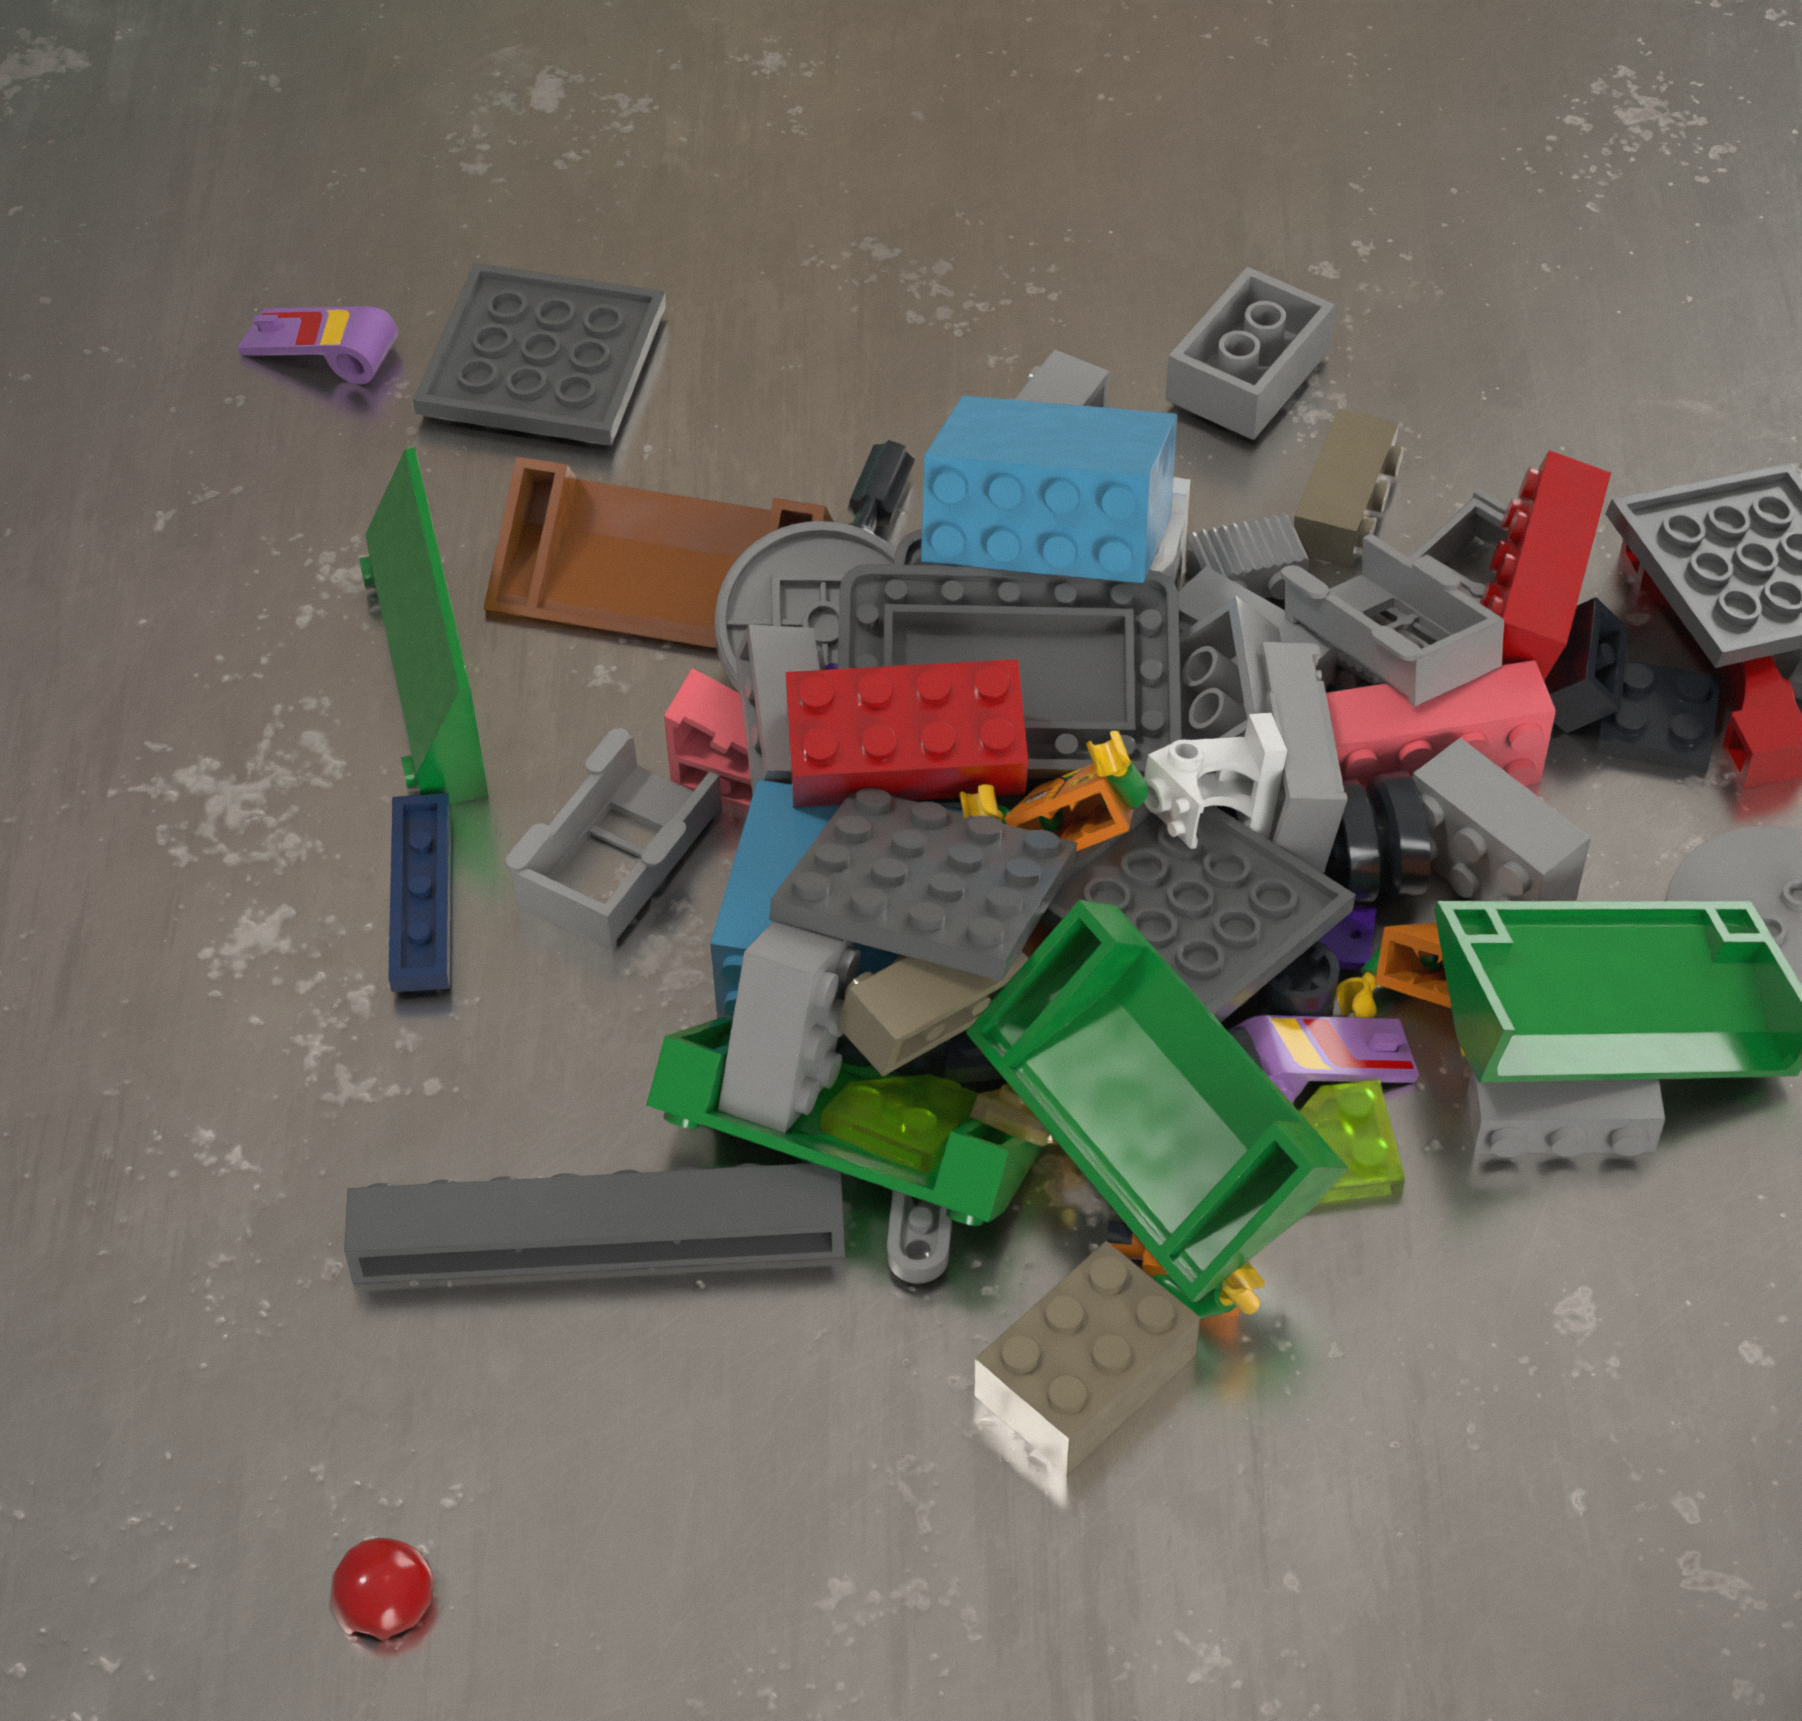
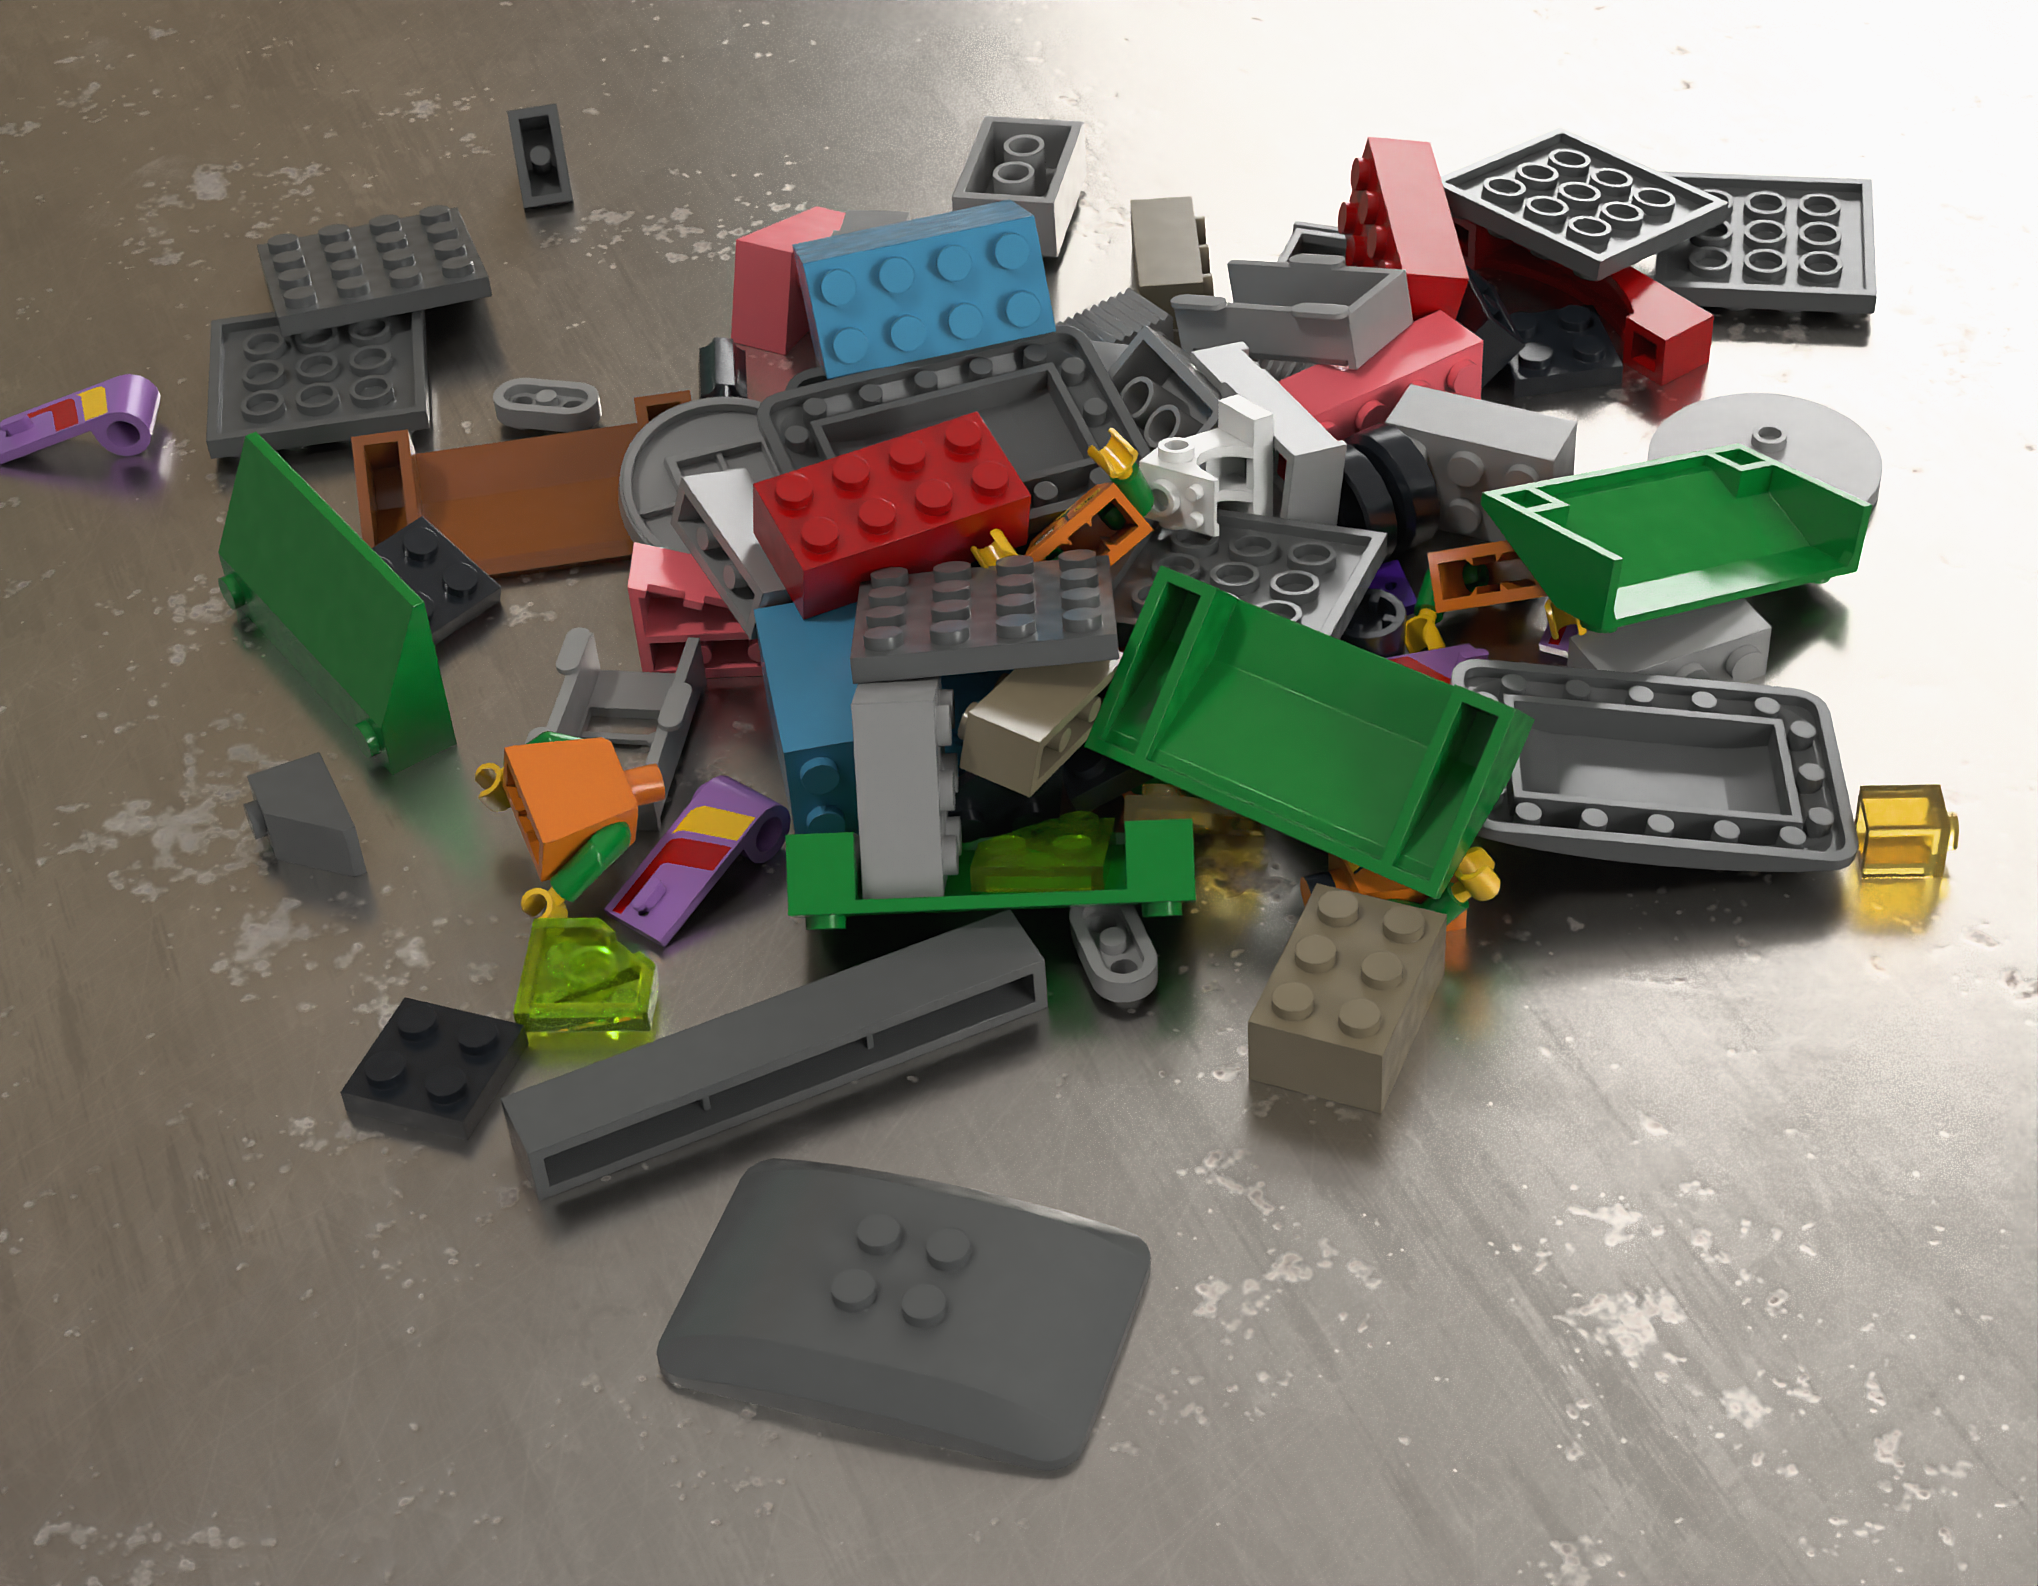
camera: 20 degrees left, 10 degrees down
red hair [329,1538,434,1640] -> none
dark blue plate [388,793,451,992] -> none
none -> dark grey slope [243,752,367,877]
none -> dark grey plate [257,205,492,337]
none -> black plate [341,997,529,1140]
none -> black plate [372,516,501,646]
none -> orange torso [475,731,665,935]
none -> light grey plate [493,378,602,433]
none -> dark grey slope [507,103,574,210]
none -> clear neon green plate [513,918,659,1032]
none -> medium lavender door [604,775,791,948]
none -> dark grey wedge [656,1158,1151,1471]
none -> coral wedge [731,206,846,356]
none -> dark grey wedge [1450,659,1859,872]
none -> clear yellow brick [1854,784,1959,878]

